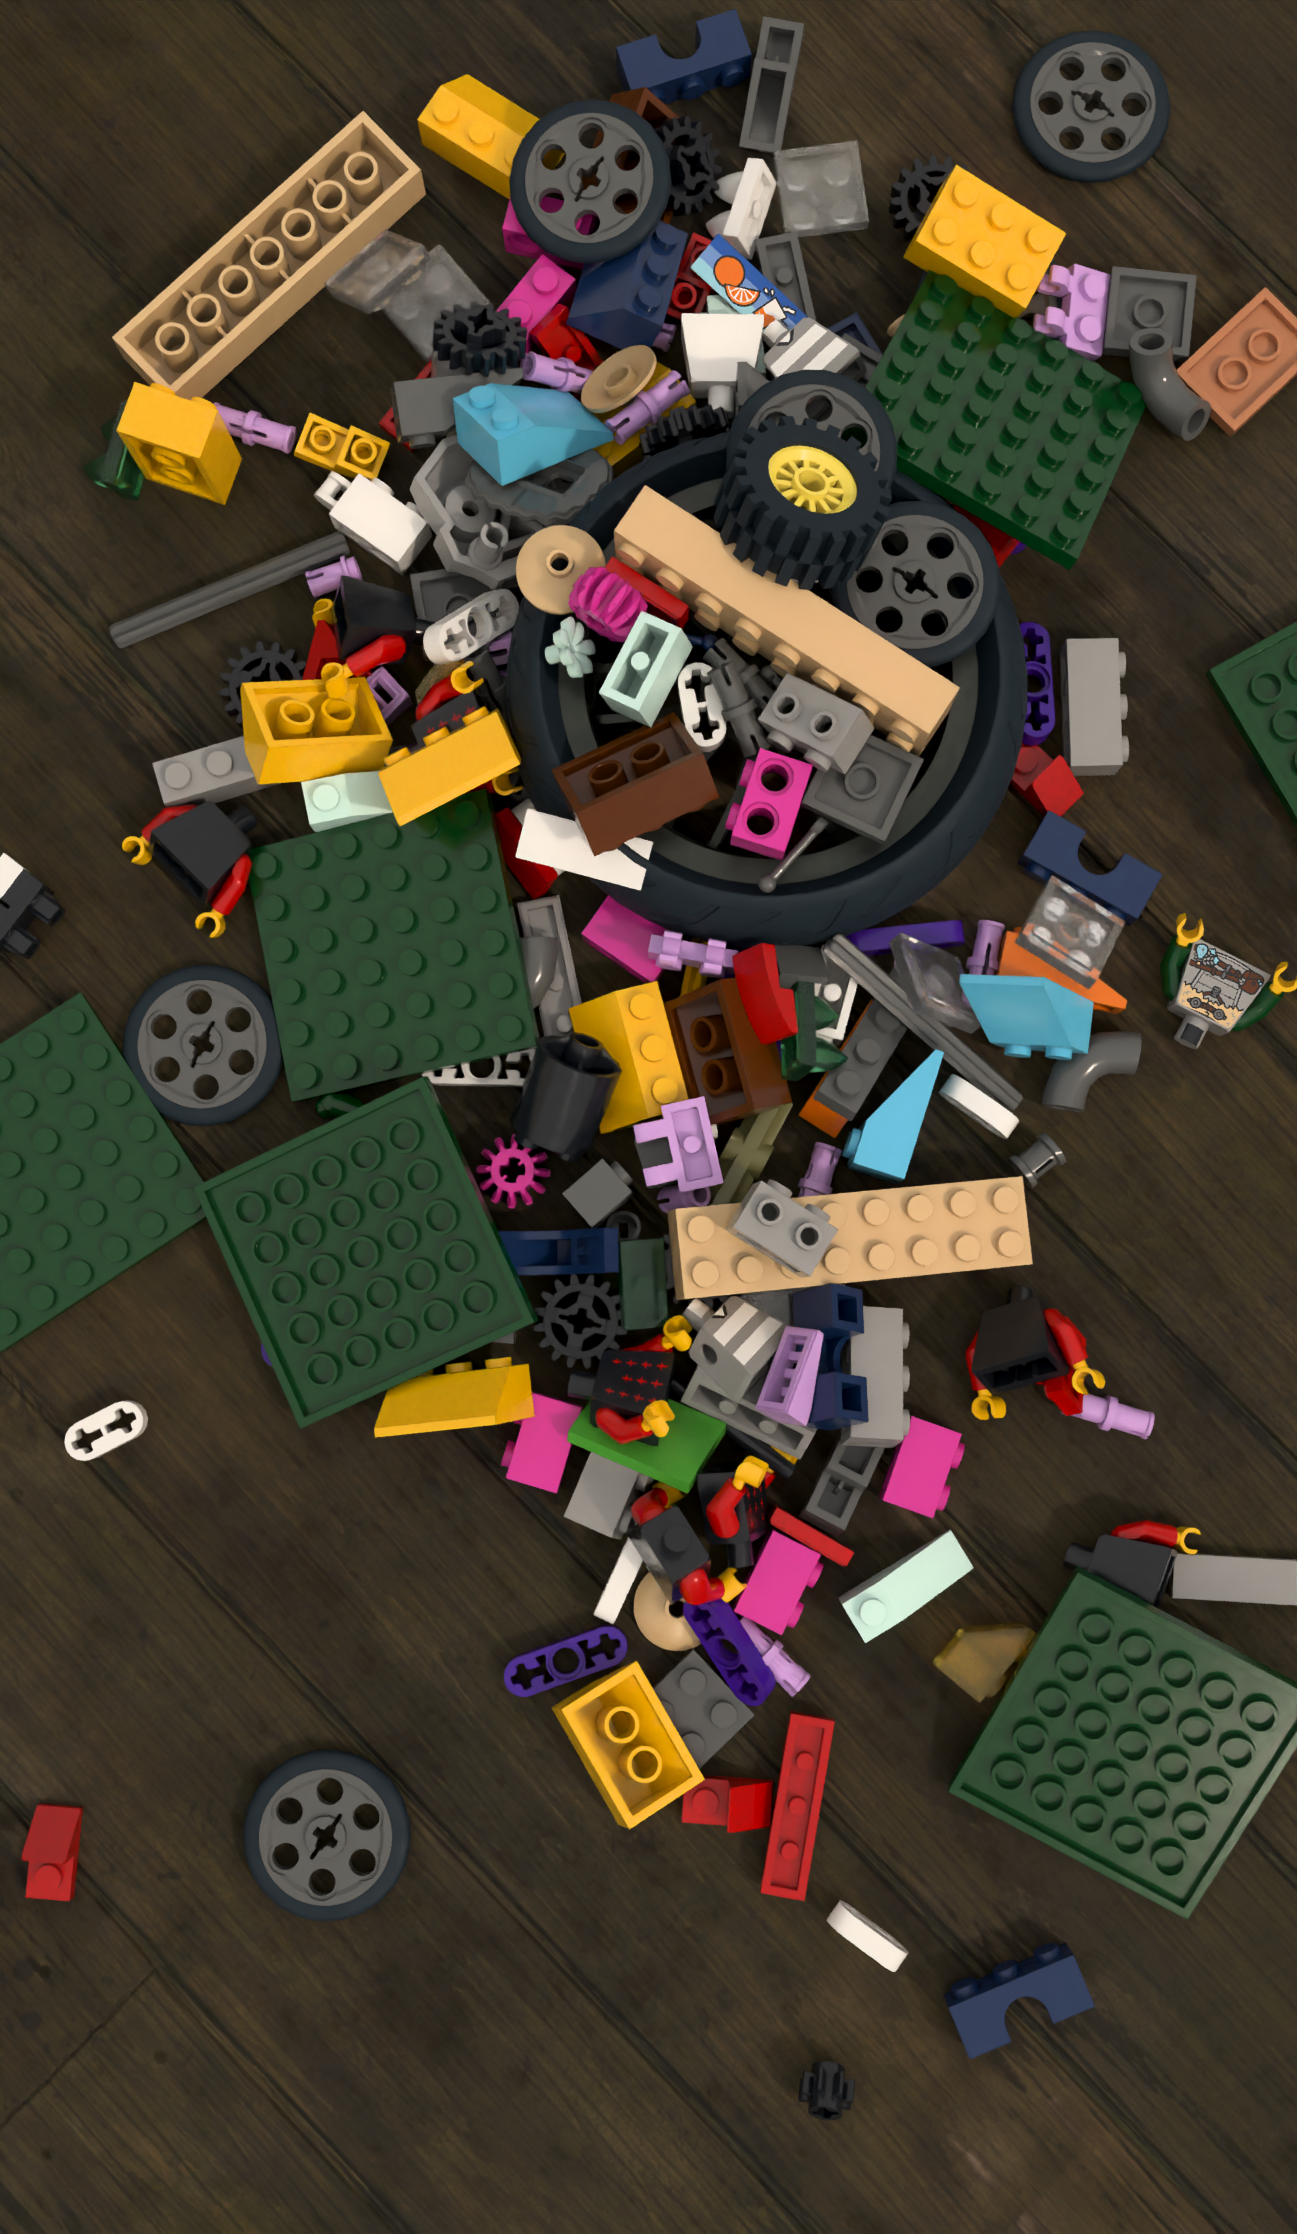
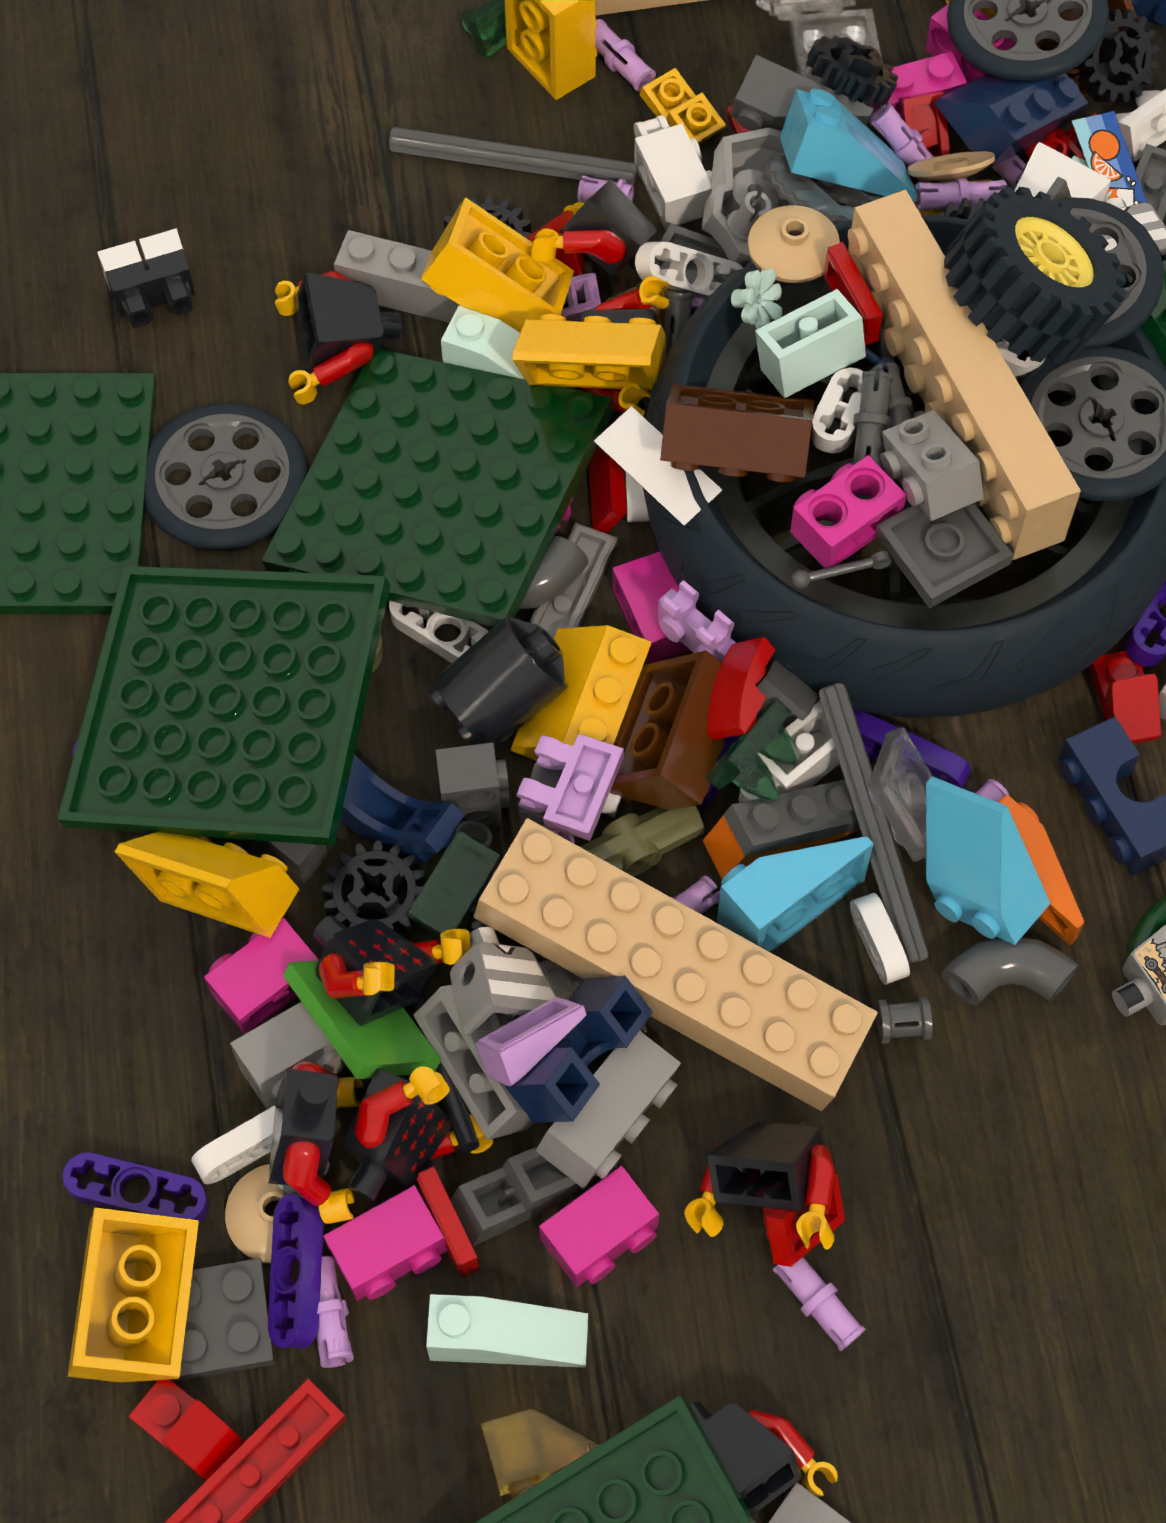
camera: 30 degrees right, 20 degrees down
dark pink gear [476,1134,551,1209] -> none
dark pink gear [568,567,648,642] -> none
light grey brick [725,1179,838,1278] -> none
clear plate [1015,875,1125,990] -> none

